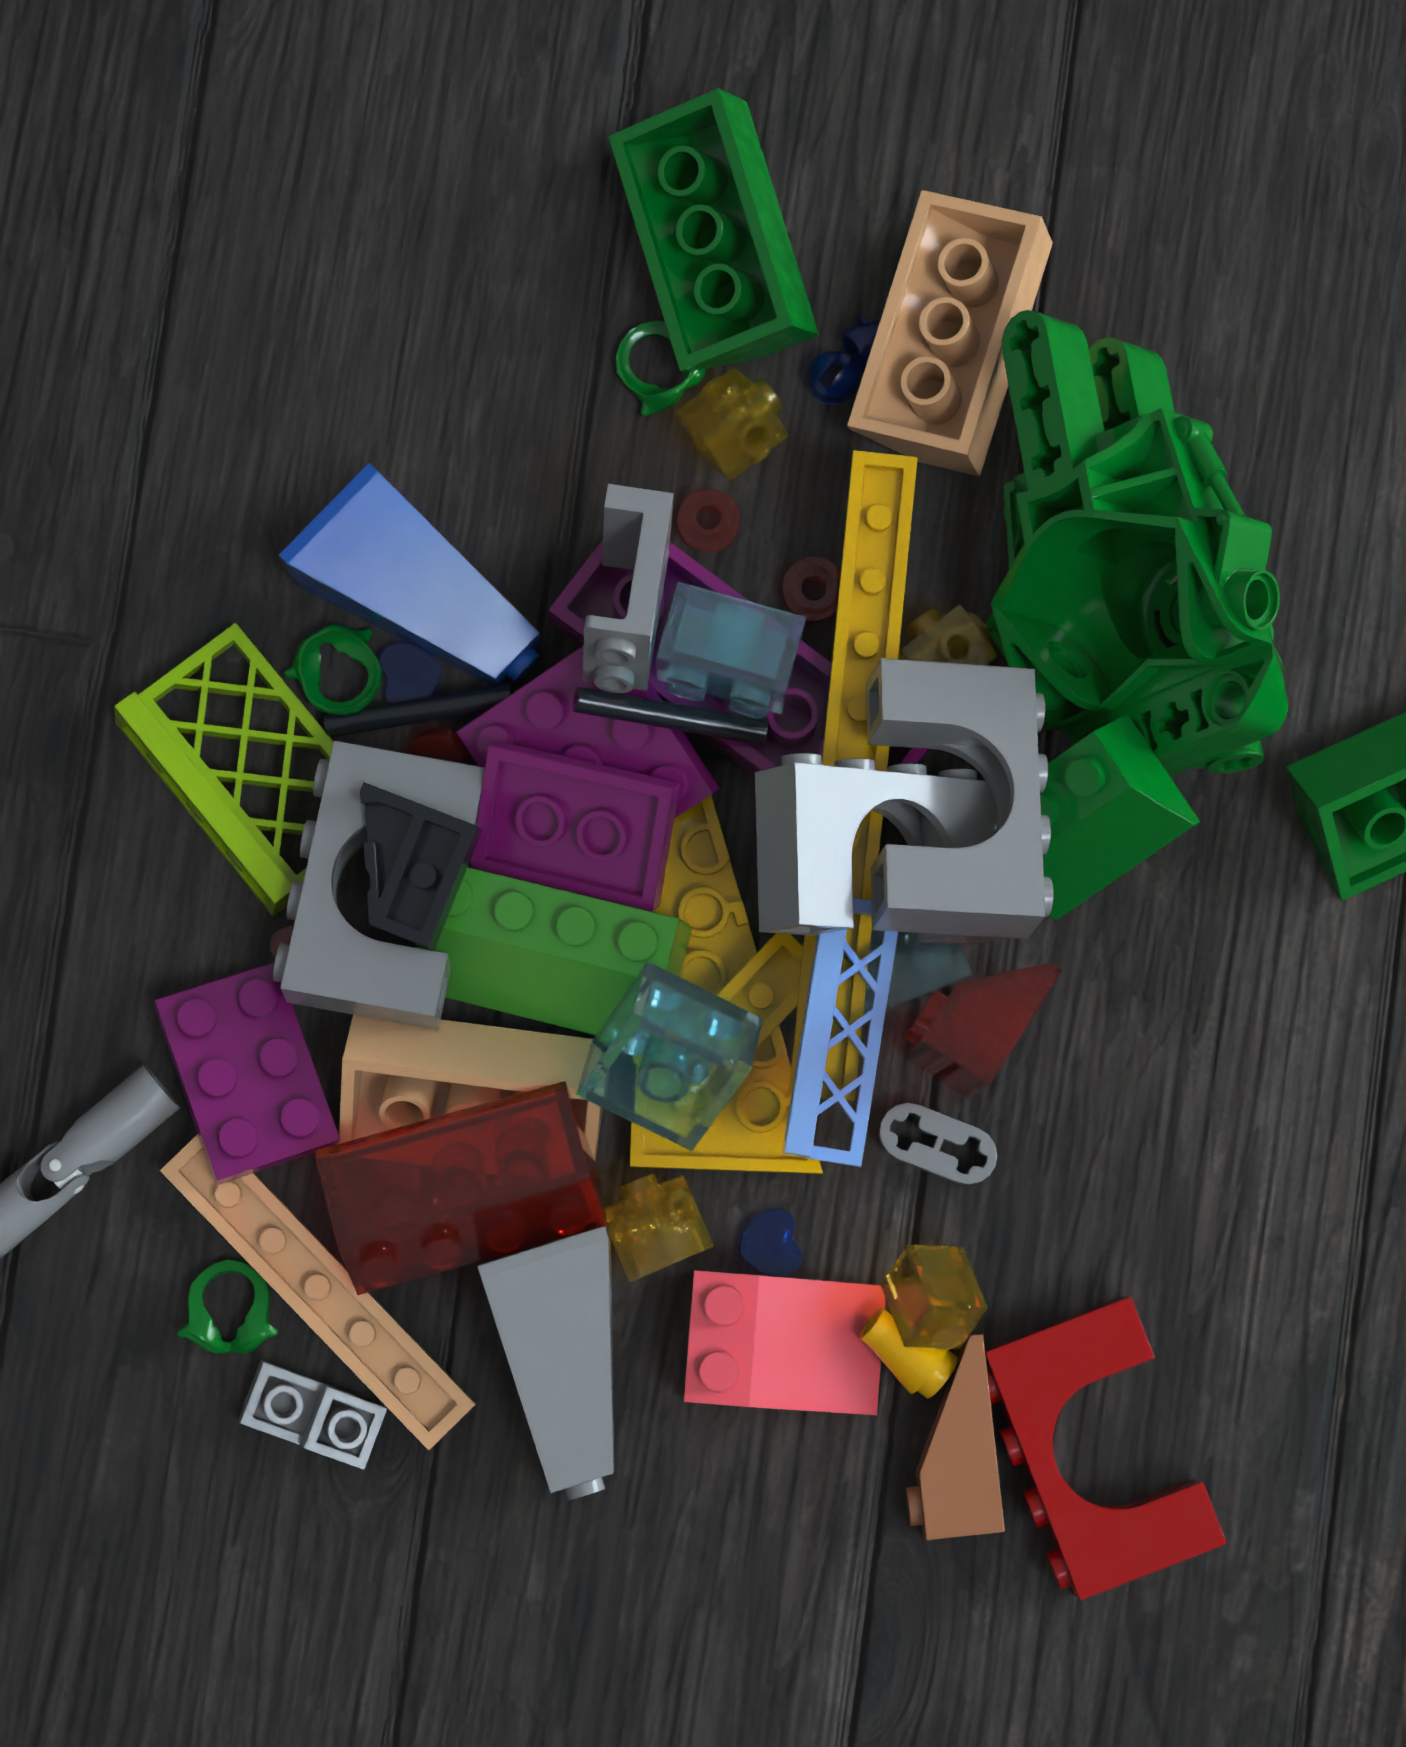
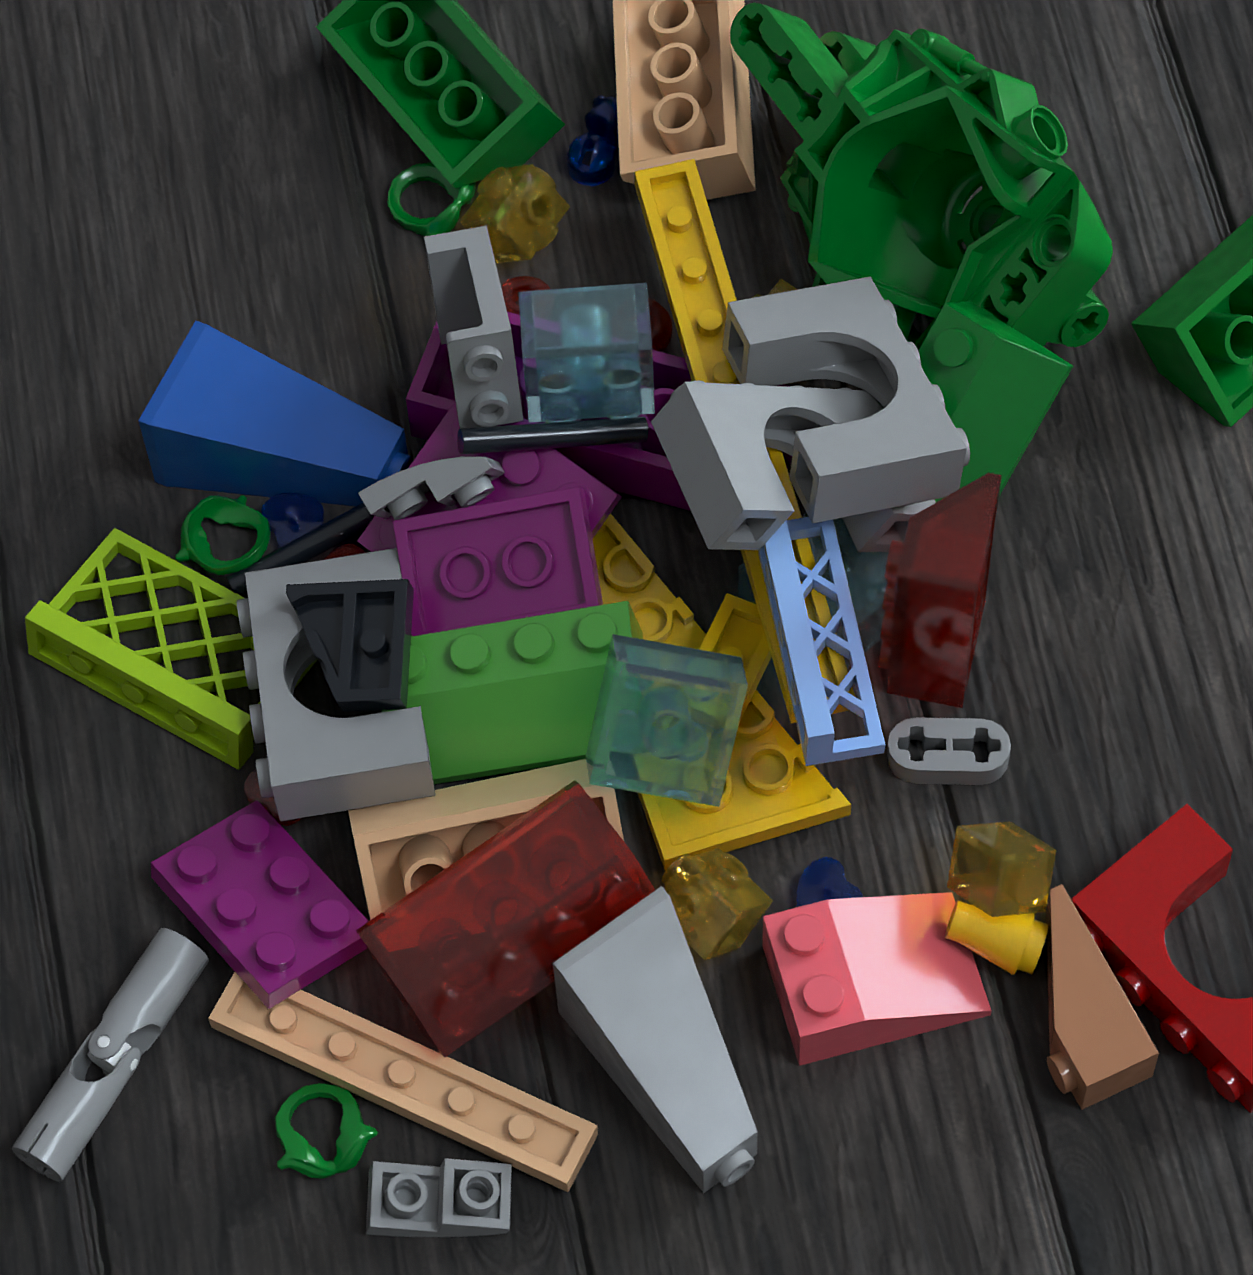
camera: 15 degrees left, 20 degrees down
none -> light grey slope [358,457,505,520]

